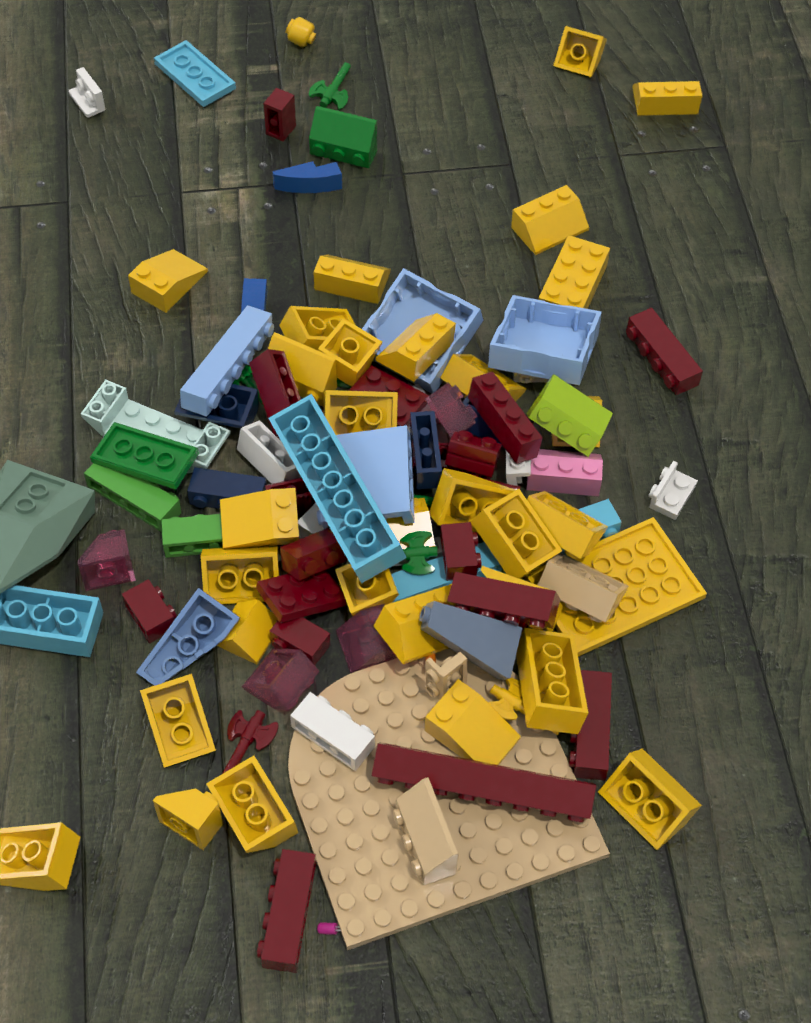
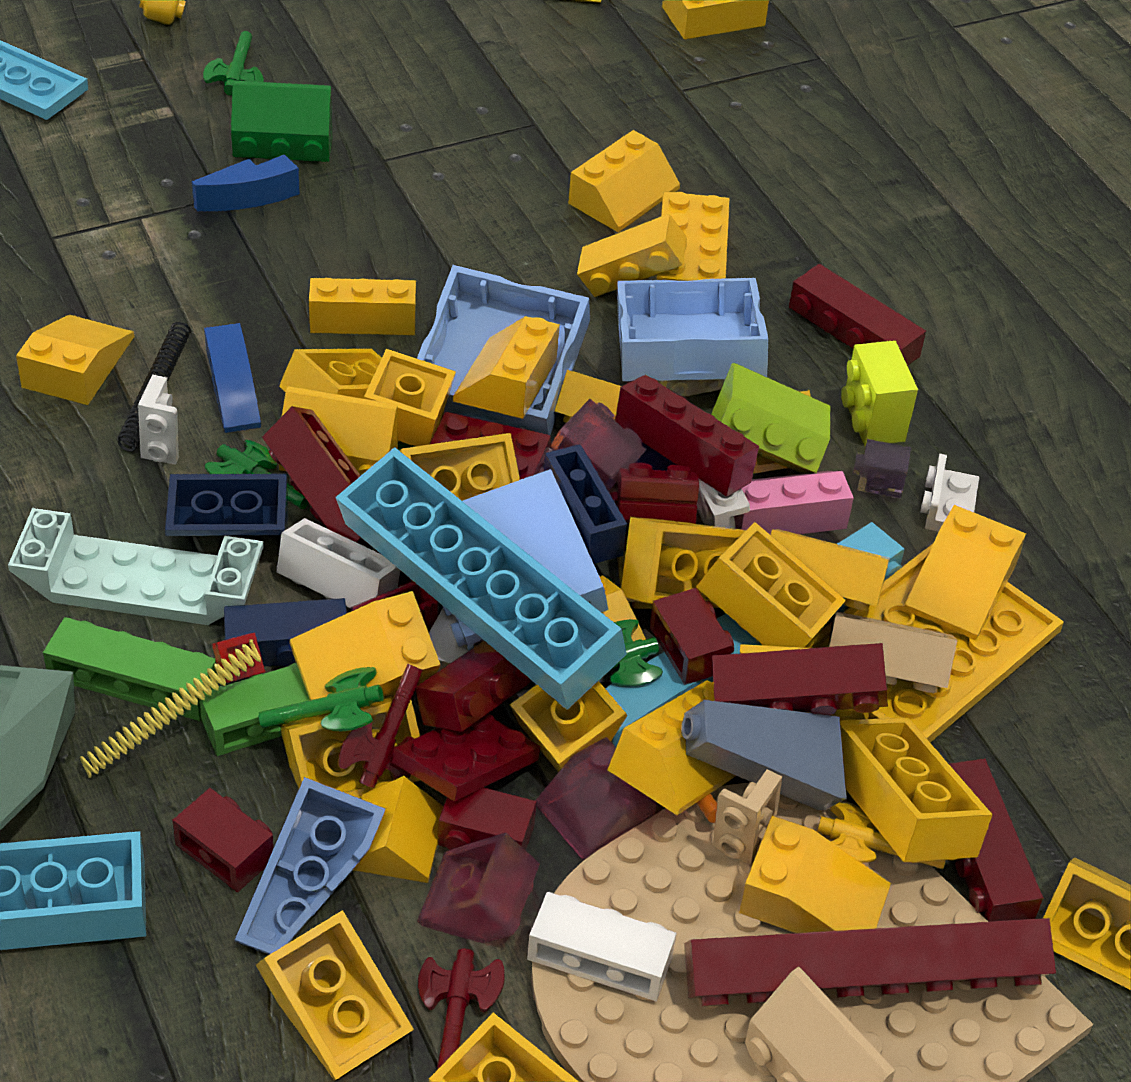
camera: 20 degrees left, 10 degrees down
clear pink slope [77,529,136,591] -> none
green tile [90,422,199,489] -> none
light blue brick [180,305,274,417] -> none
dark red brick [263,88,296,142] -> none
none -> light yellow piece [79,639,261,778]
none -> black piece [117,322,191,452]
none -> white bracket [138,375,179,465]
none -> red tile [212,632,265,683]
none -> green piece [258,667,384,731]
none -> dark red piece [338,664,423,789]
none -> yellow brick [577,213,687,297]
none -> neon yellow brick [841,341,918,446]
none -> brick [853,439,911,499]
none -> yellow slope [903,505,1026,640]

